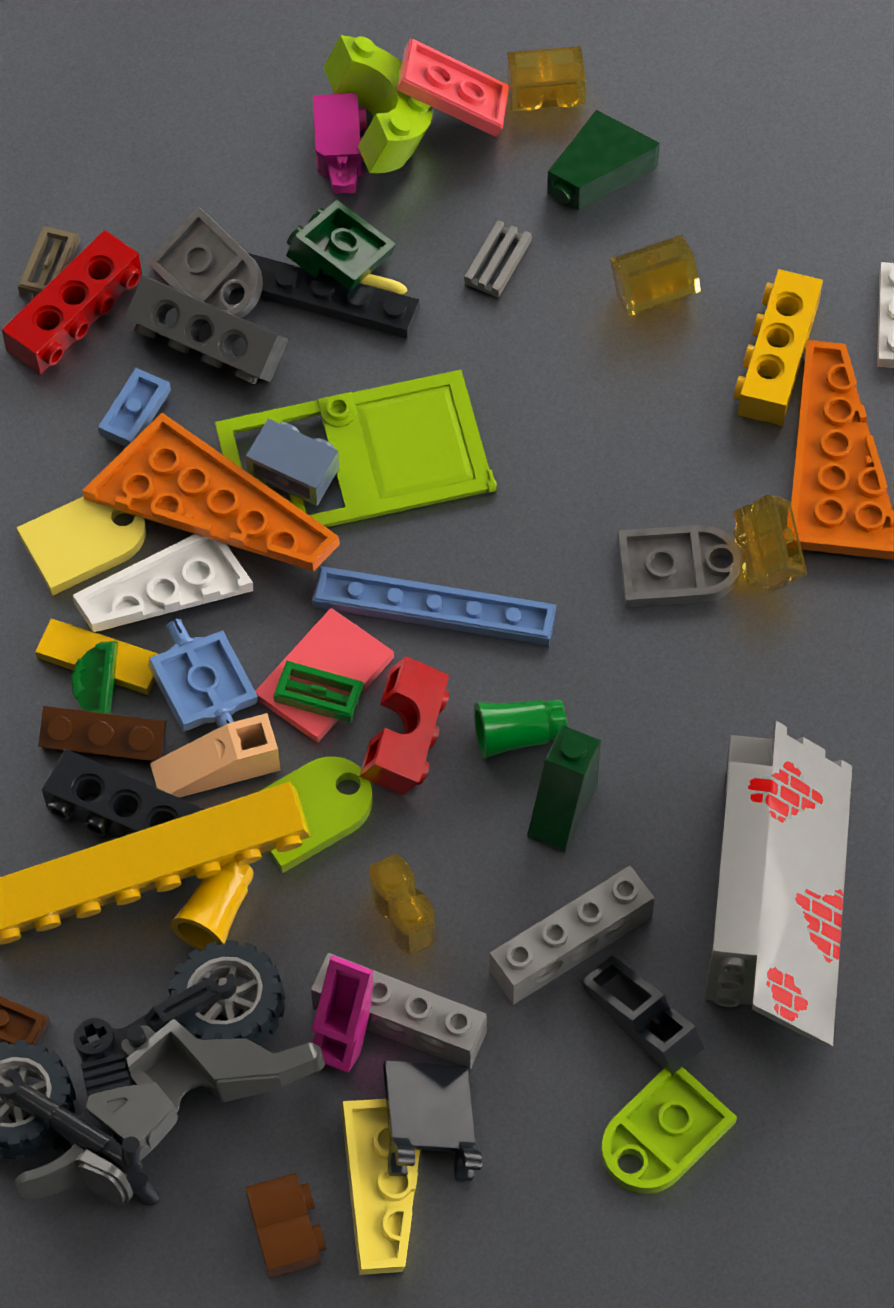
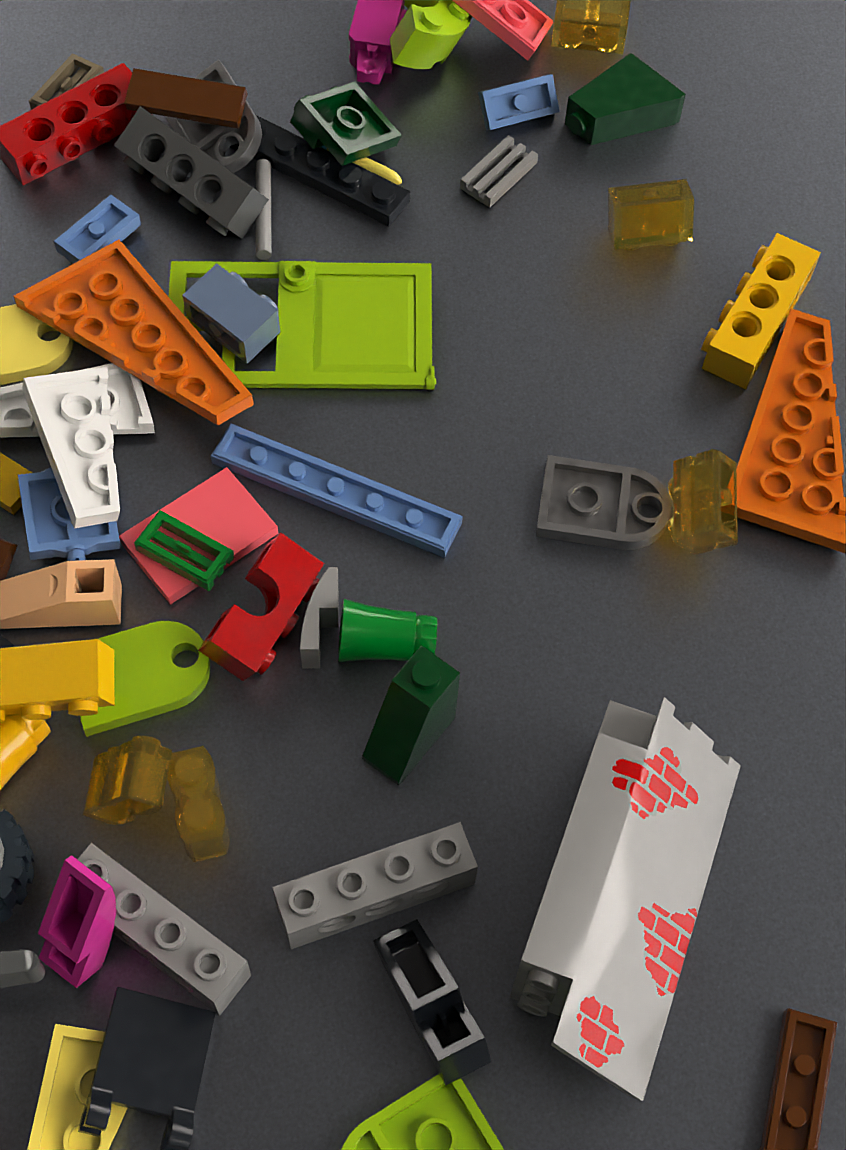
camera: 10 degrees right, 0 degrees up
none -> white wing [22,367,120,529]
none -> clear yellow brick [83,736,172,825]
none -> reddish brown tile [124,68,248,129]
none -> light grey bar [256,159,271,260]
none -> light grey slope [300,567,339,669]
none -> medium blue plate [478,74,560,130]

